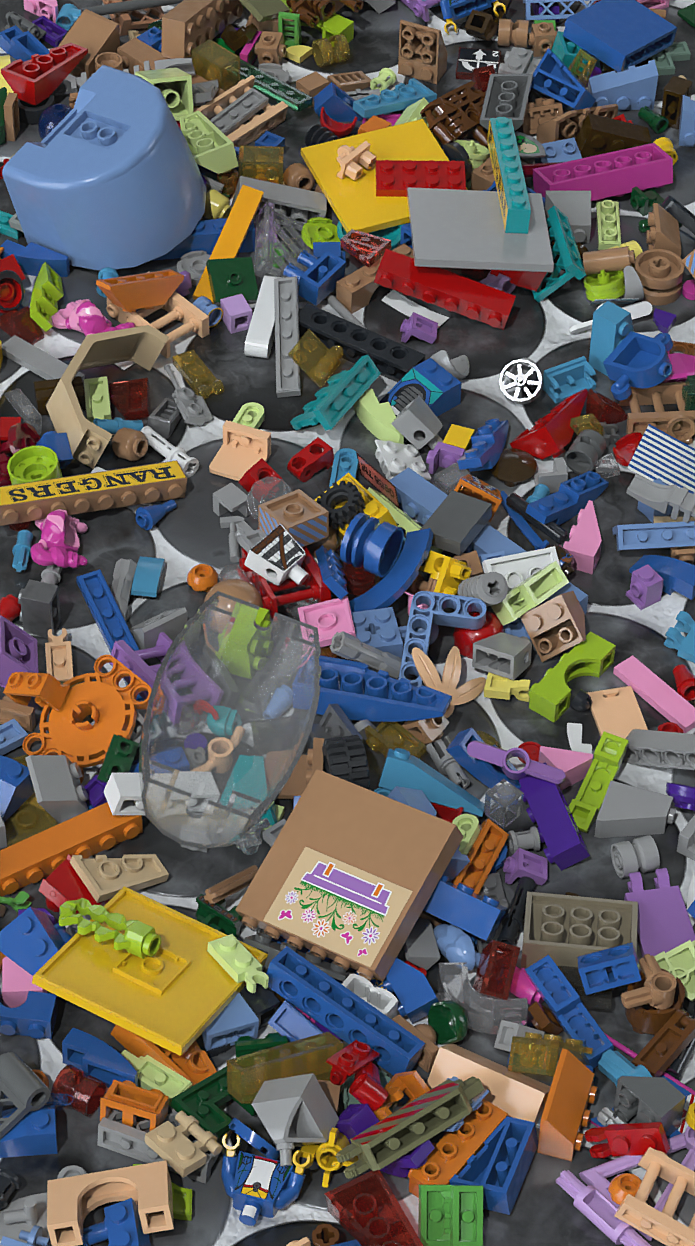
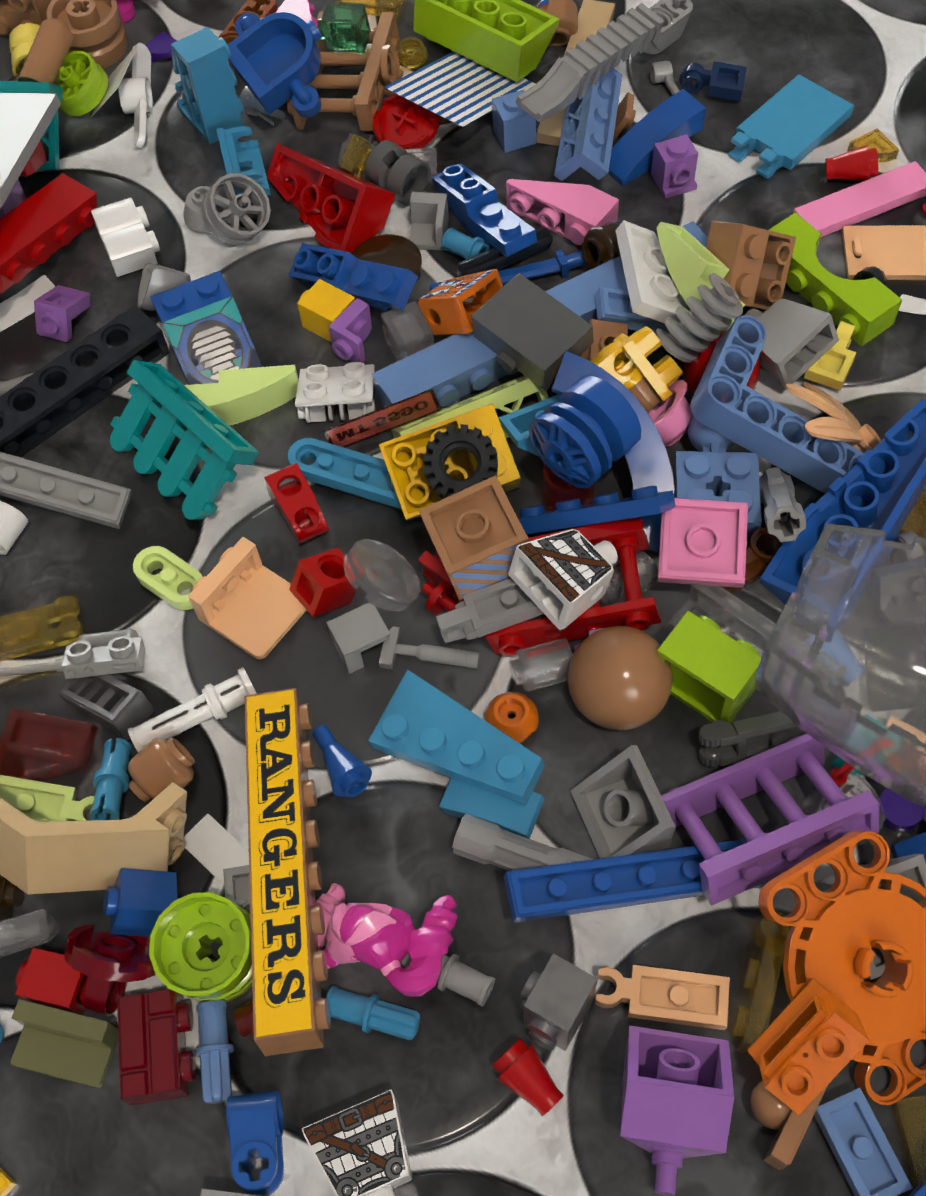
camera: 70 degrees left, 15 degrees up
clear yellow hinge [288,329,343,388] -> none
light grey torso [391,395,443,450] -> none
clear red slope [585,389,628,424] -> none
light grey helmet [620,266,644,301] -> none
none -> white brick [91,197,160,277]
none -> dark azure wing [368,669,545,805]

